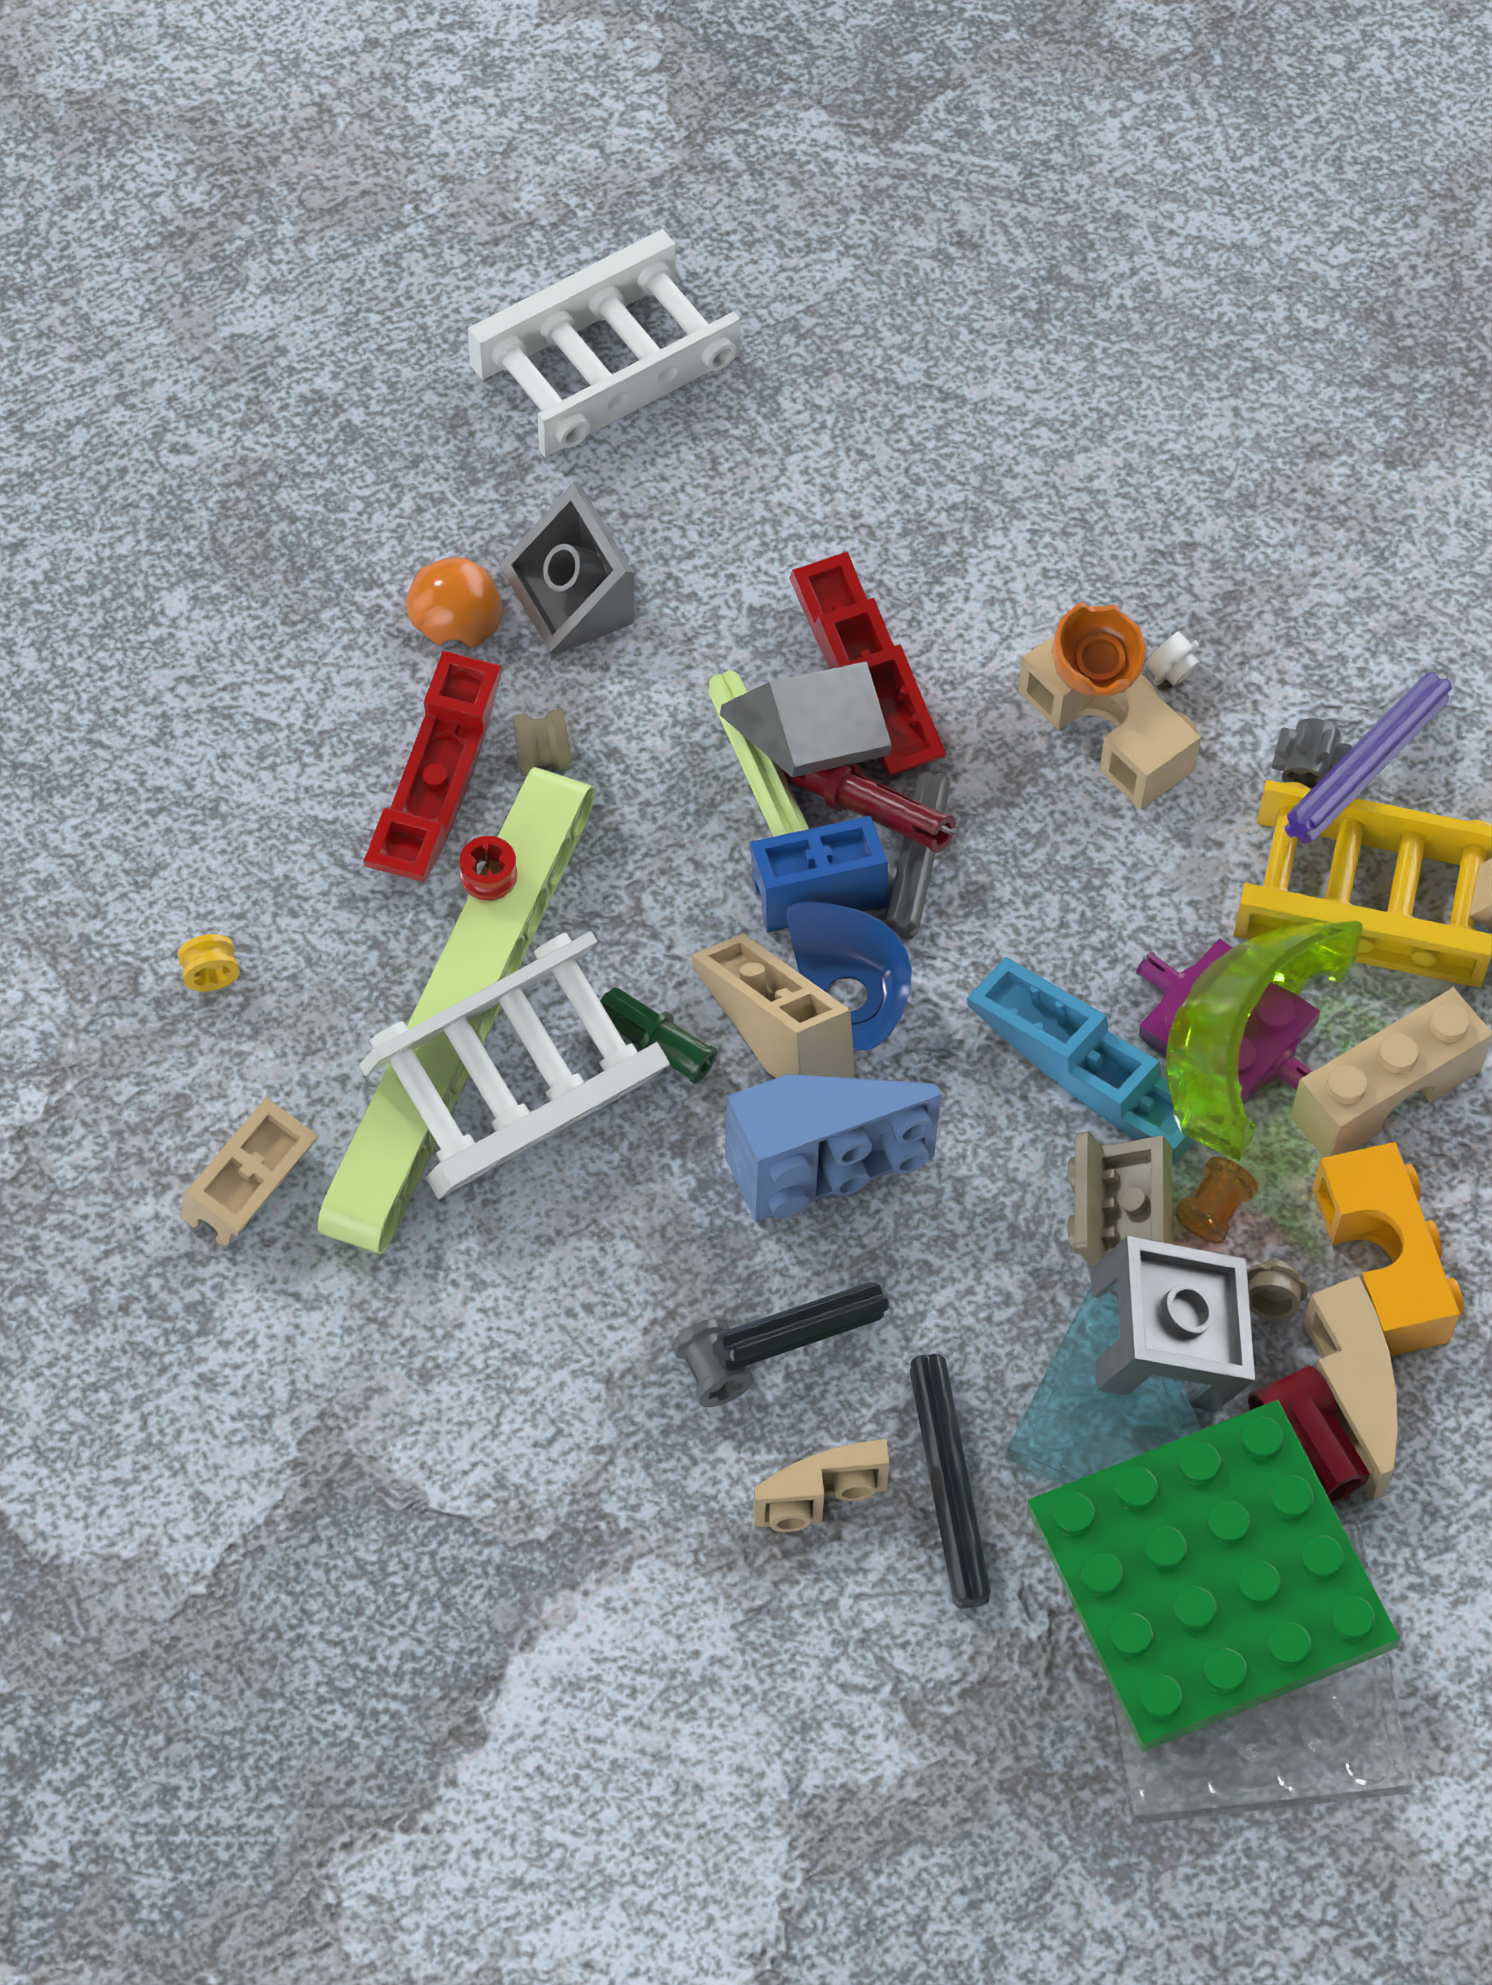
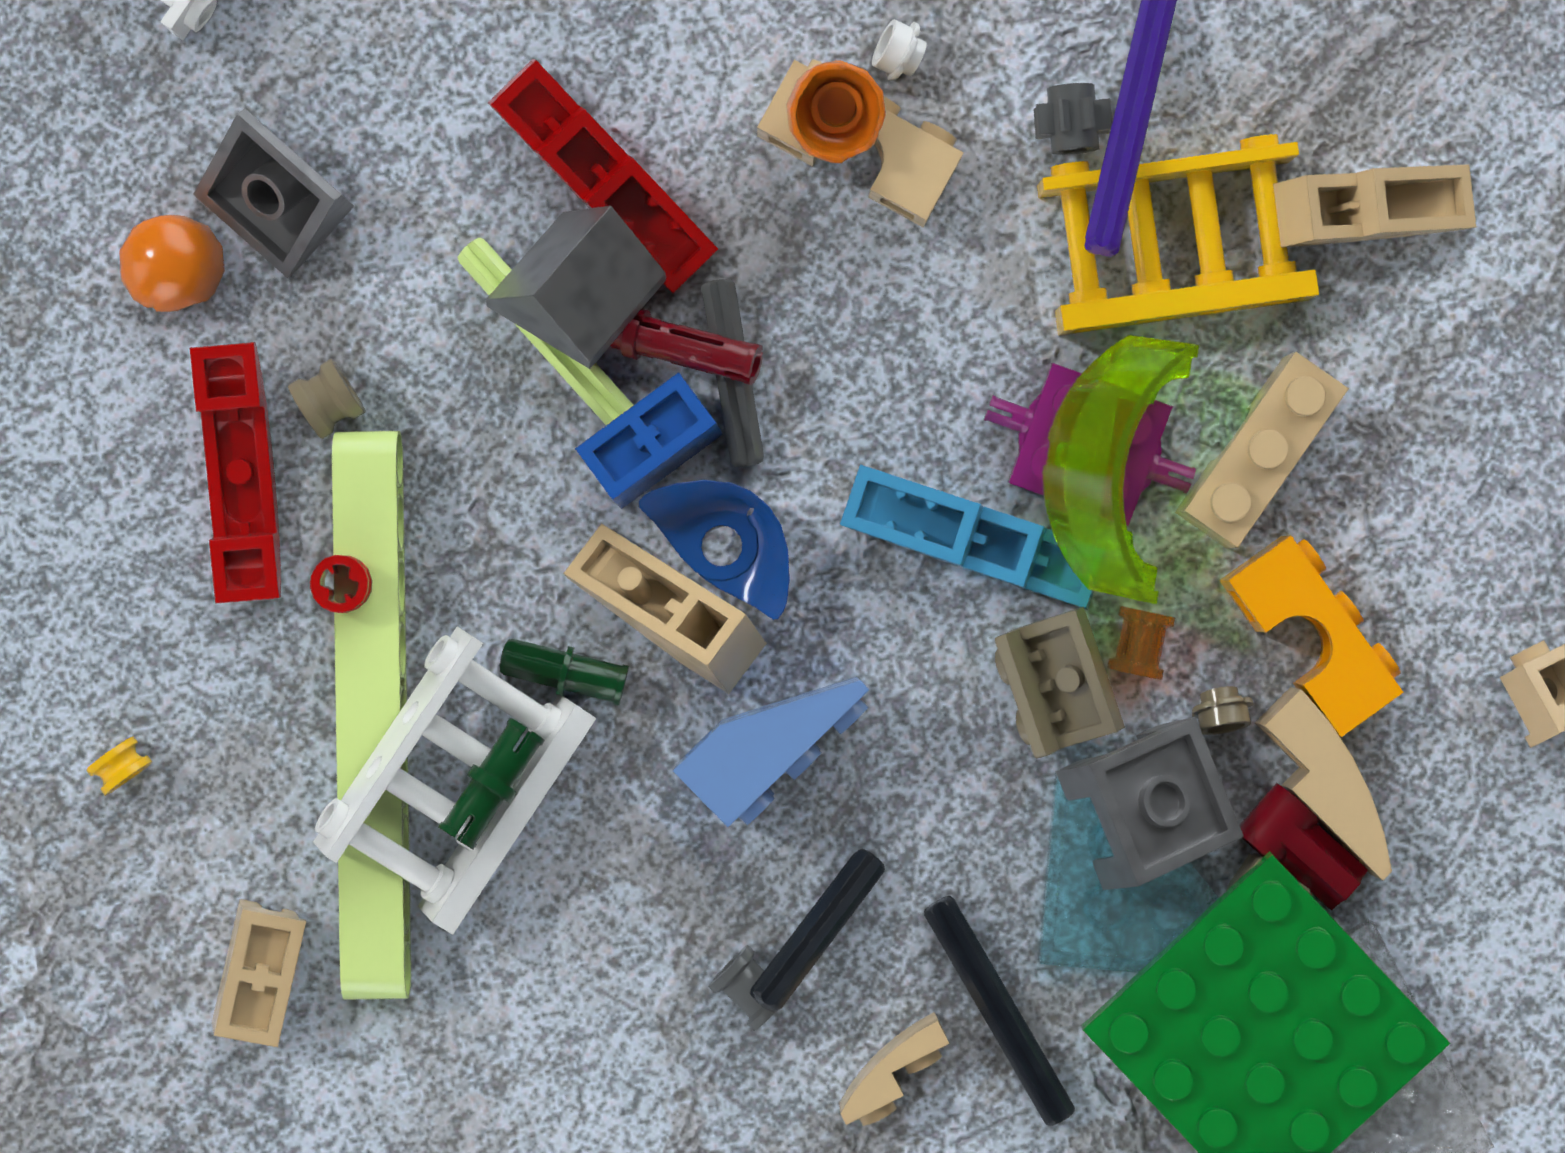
camera: 20 degrees left, 30 degrees up
none -> dark green pin [438,718,545,850]

